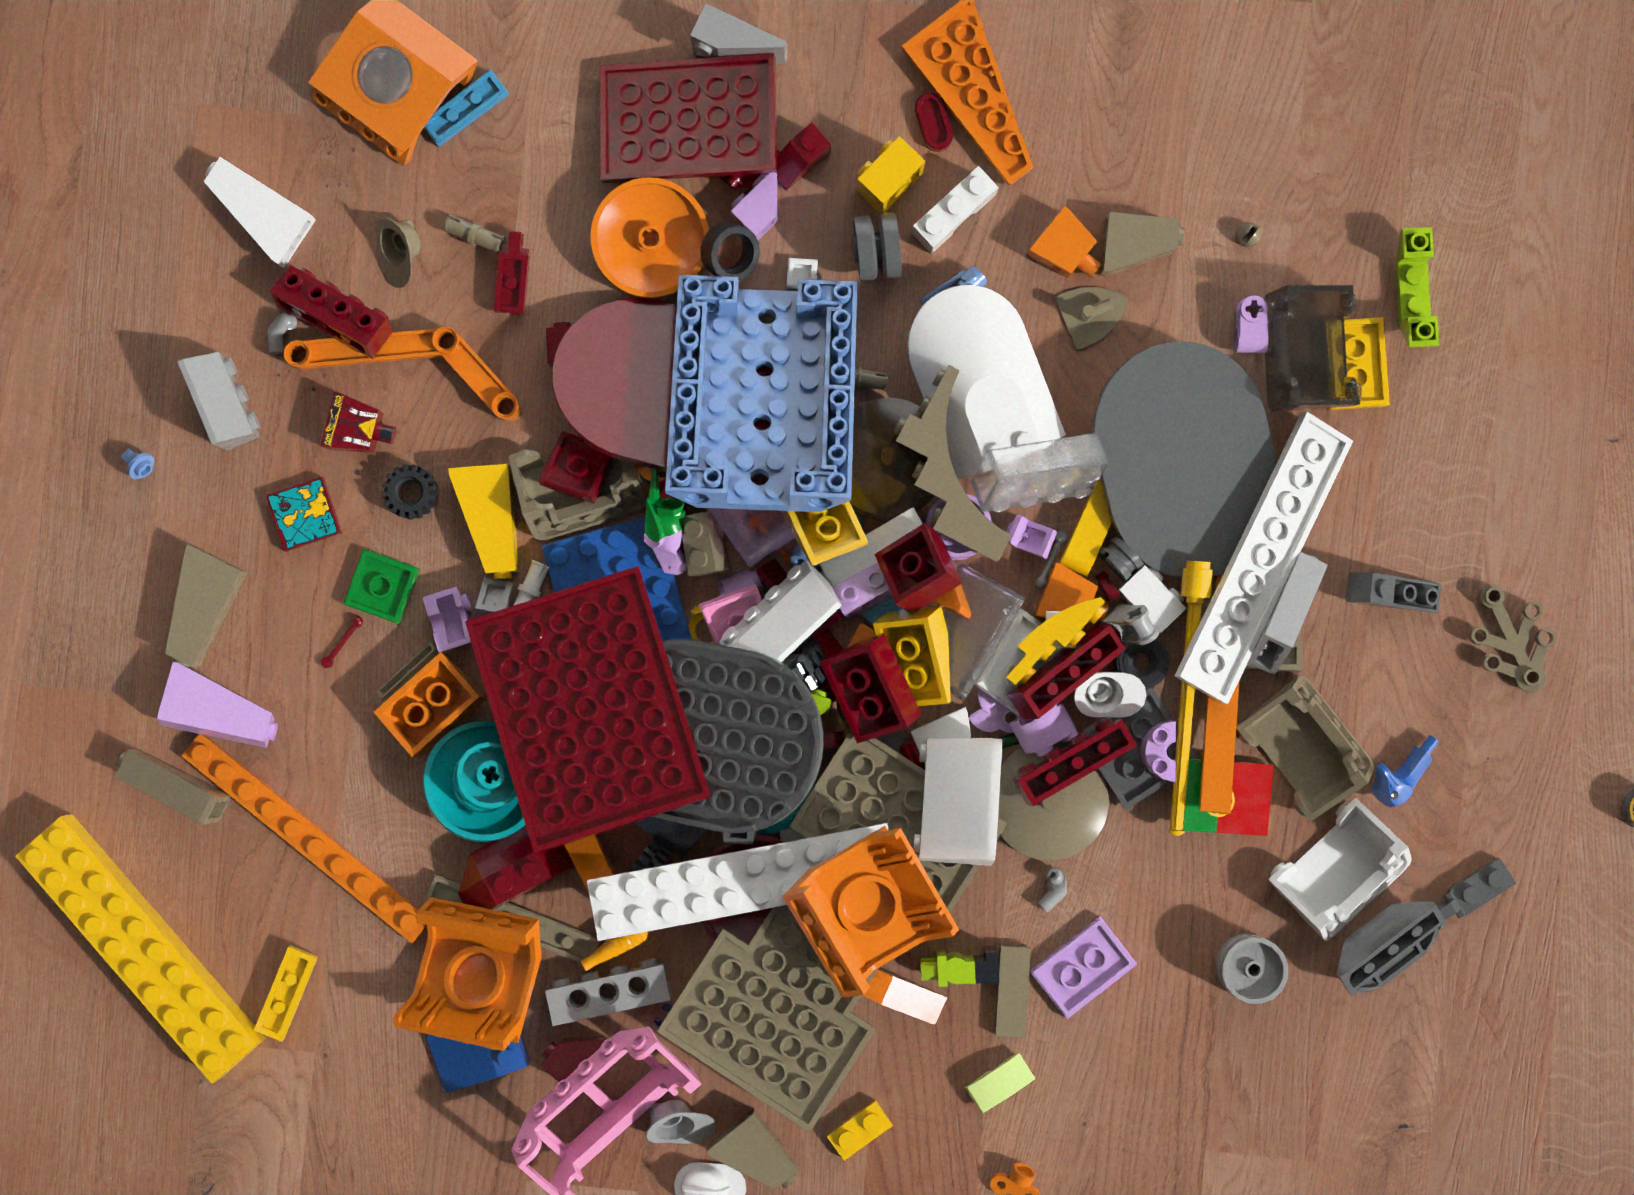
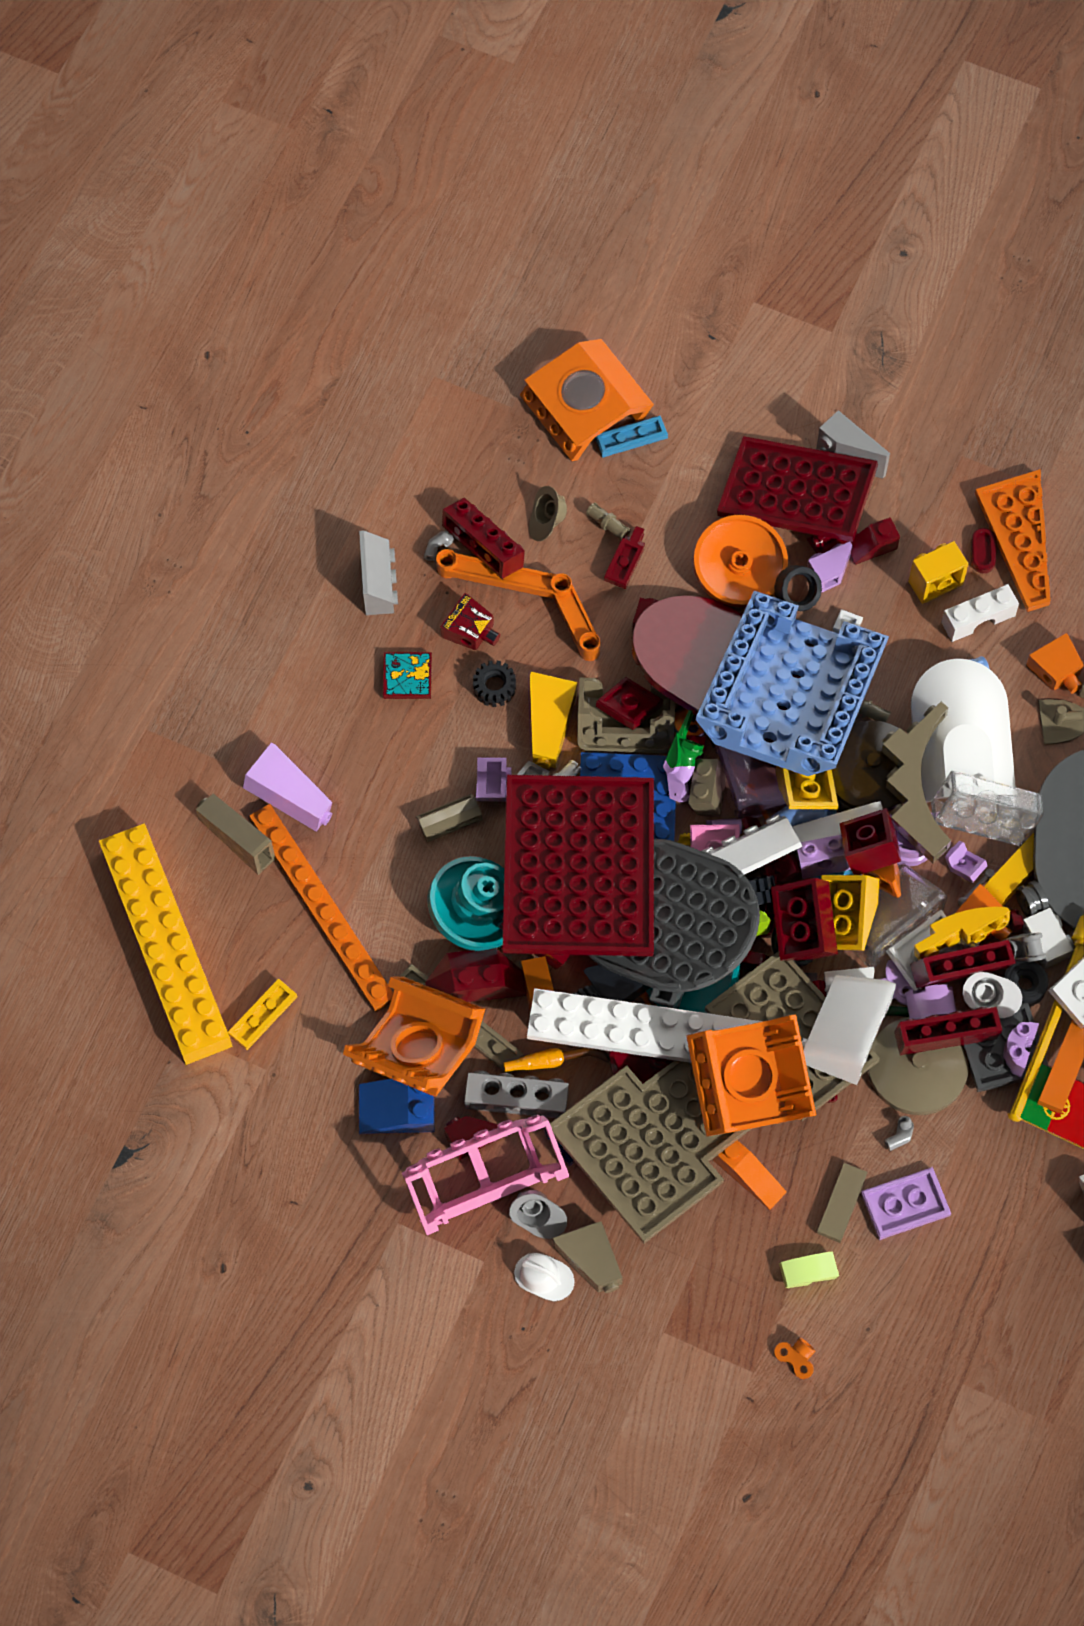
camera: 20 degrees right, 20 degrees down
medium blue plate [121,448,155,479] -> none
dark tan slope [165,544,248,668] -> none
white slope [204,157,316,269] -> none
dark red hinge [321,616,363,668] -> none
green tile [343,549,420,624] -> none
orange slope [373,652,487,758] -> none
yellow plate [827,1100,893,1161] -> none
dark grey wheel [852,211,902,282] -> none
lime hips [920,946,1000,987] -> none
light grey wheel [1215,933,1288,1004] -> none

